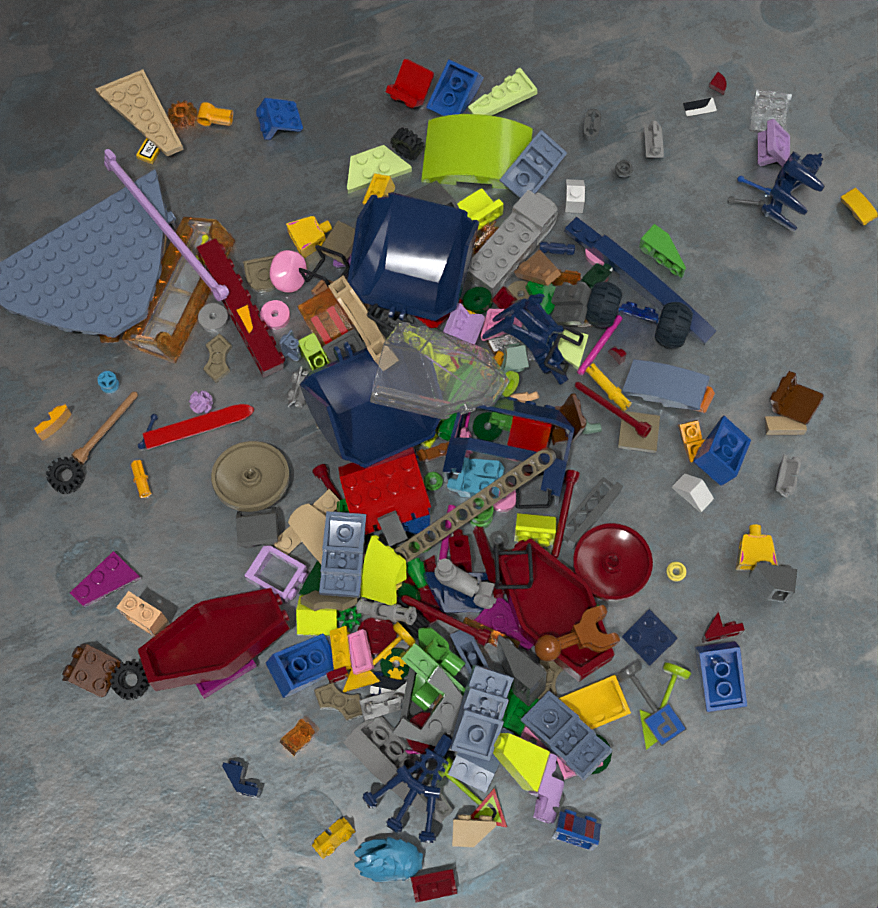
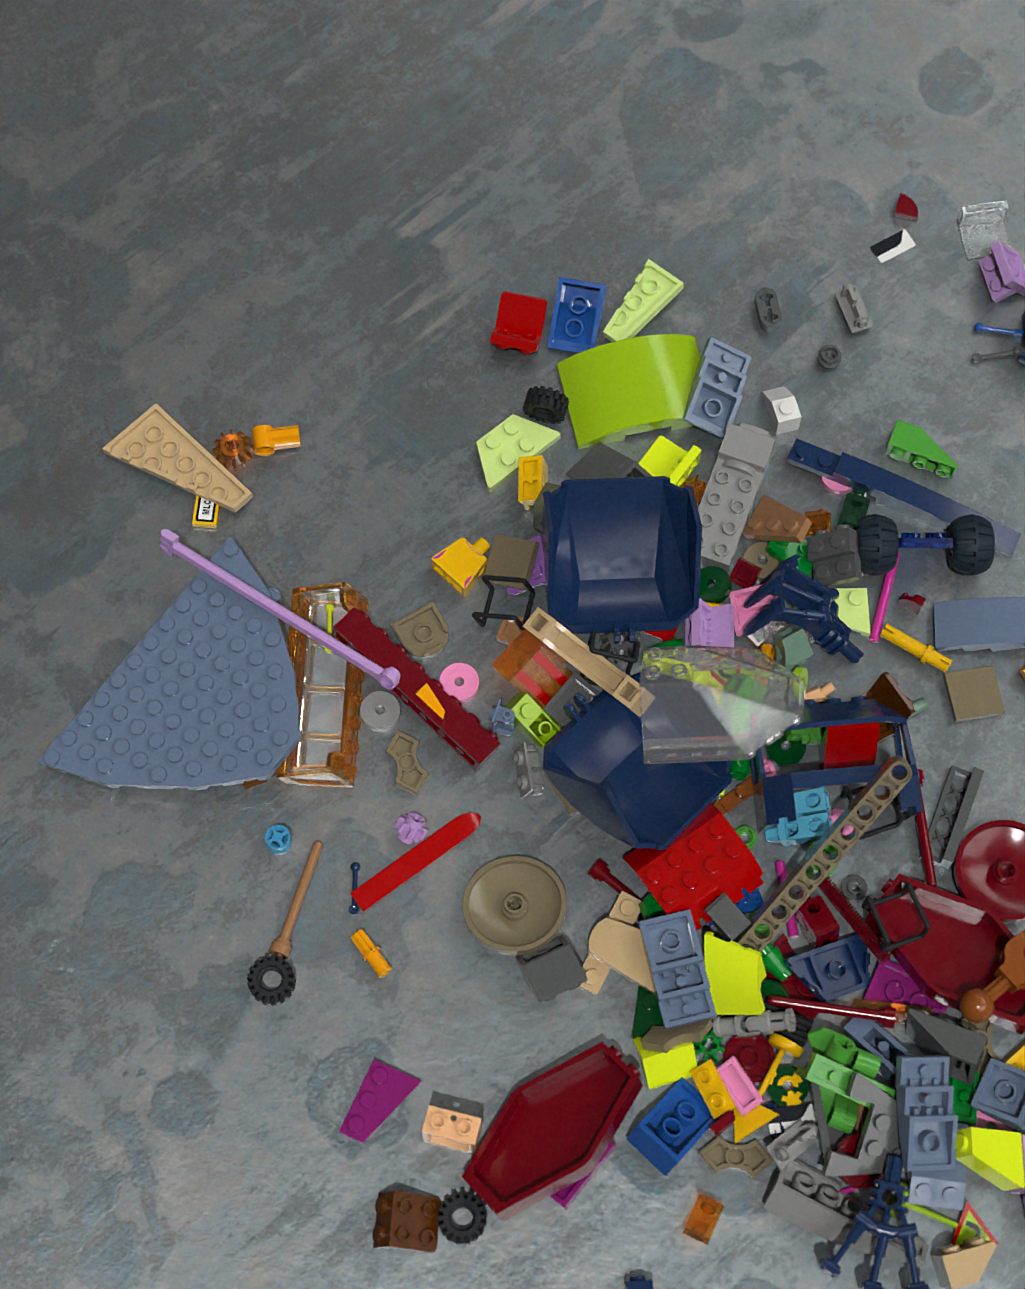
camera: 20 degrees left, 0 degrees up
light orange slope [34,404,71,441] -> none
lavender window [244,546,308,604] -> none
blue bracket [256,98,303,140] -> none
bright pink piece [270,250,307,293] -> none
light grey piece [435,559,496,609] -> none
neon yellow slope [514,513,556,547] -> none
dark blue axle [539,242,575,255] -> none
black piece [544,325,584,375] -> none
dark red piece [574,382,652,439] -> none

